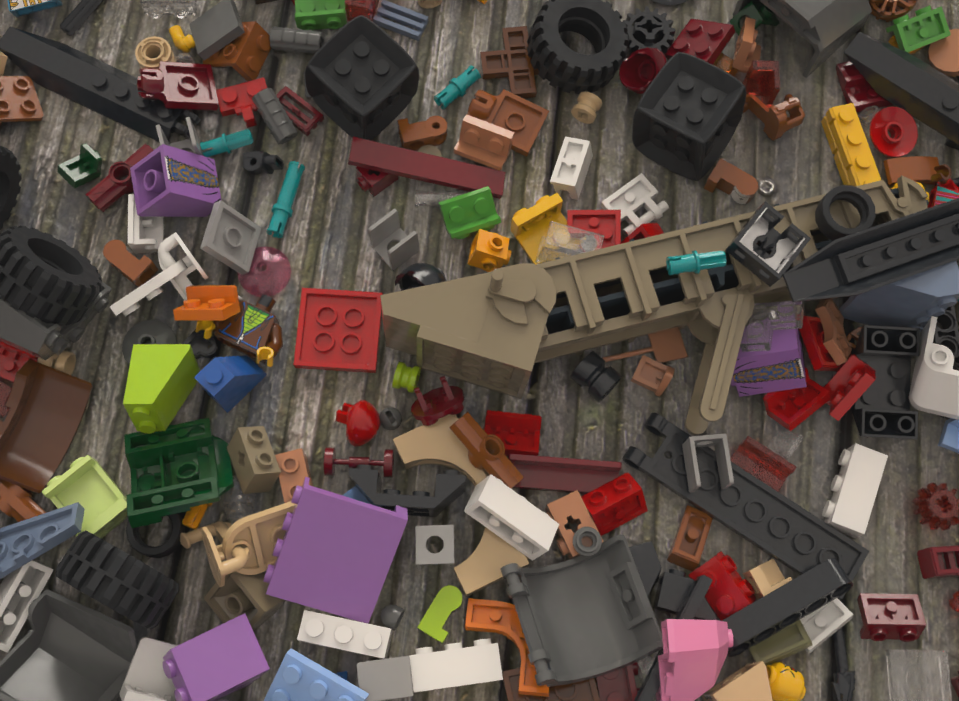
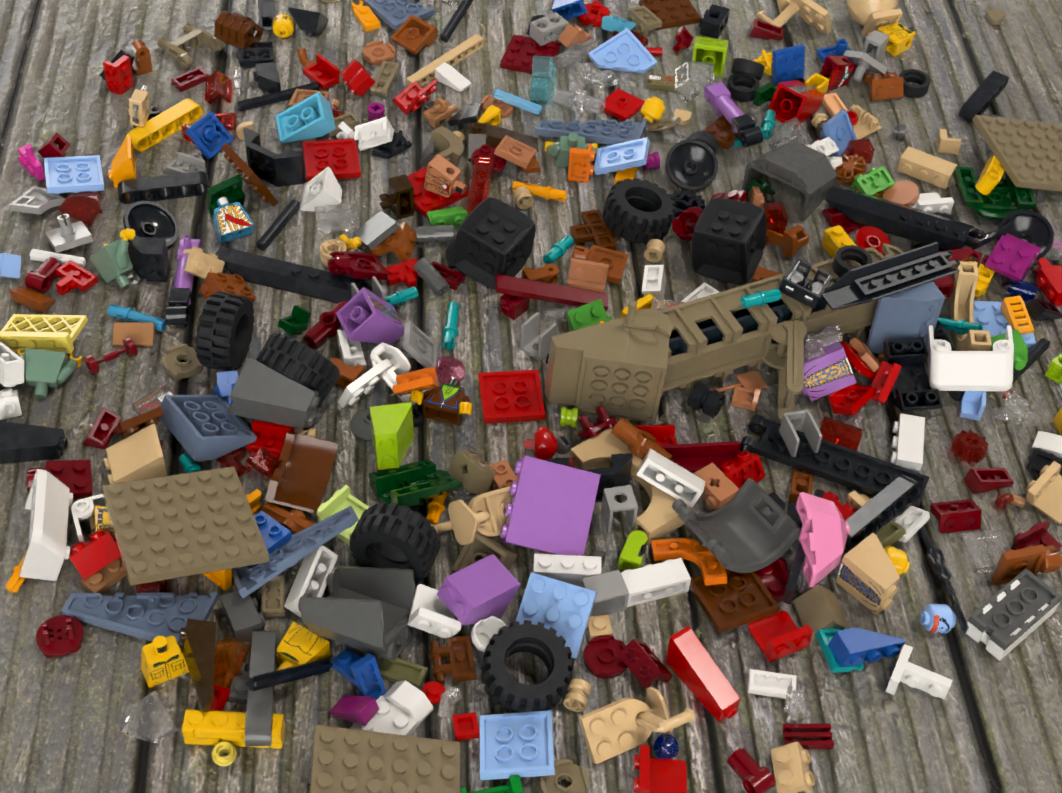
camera: 10 degrees left, 25 degrees down
blue slope [194,355,267,413] -> none
black piece [243,151,284,175] -> none
dark grey plate [572,527,602,557] -> none

